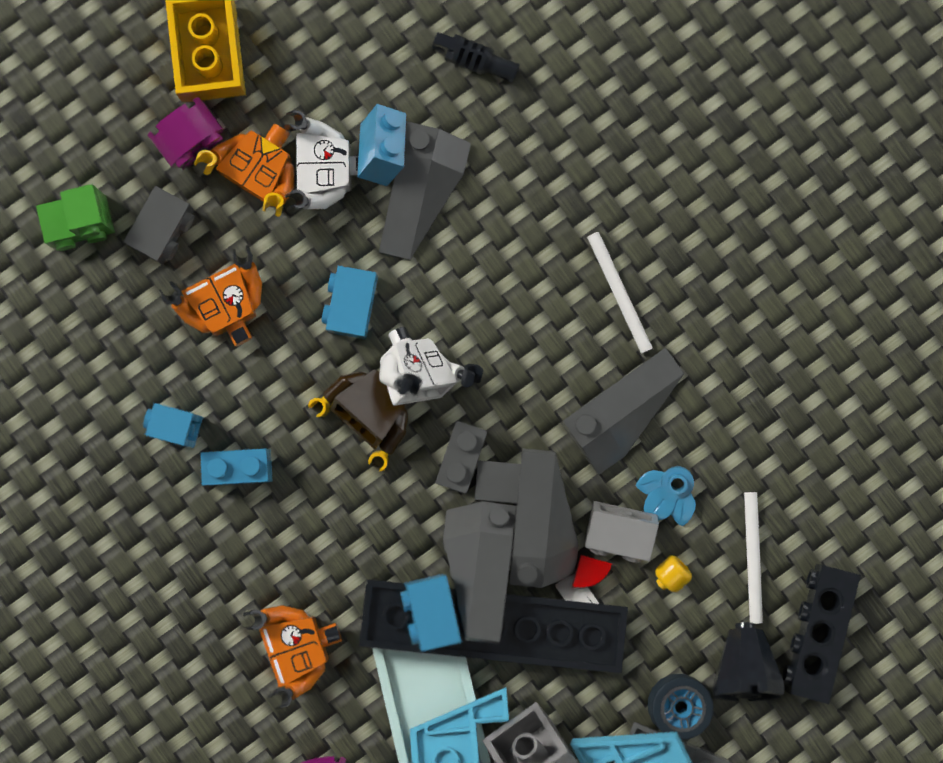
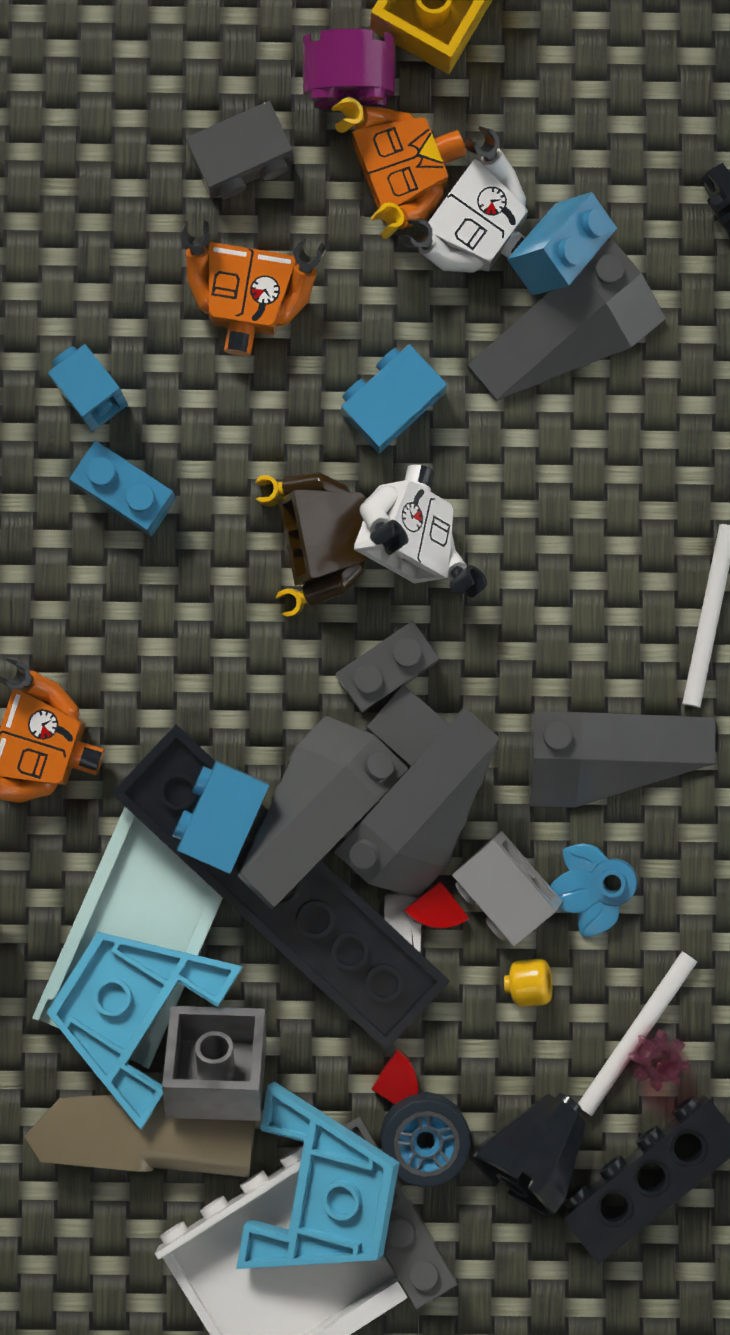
camera: 35 degrees right, 0 degrees up
bright green brick [36,184,115,251] -> none
none -> red tile [371,1047,418,1104]
none -> clear pink gear [628,1029,690,1091]

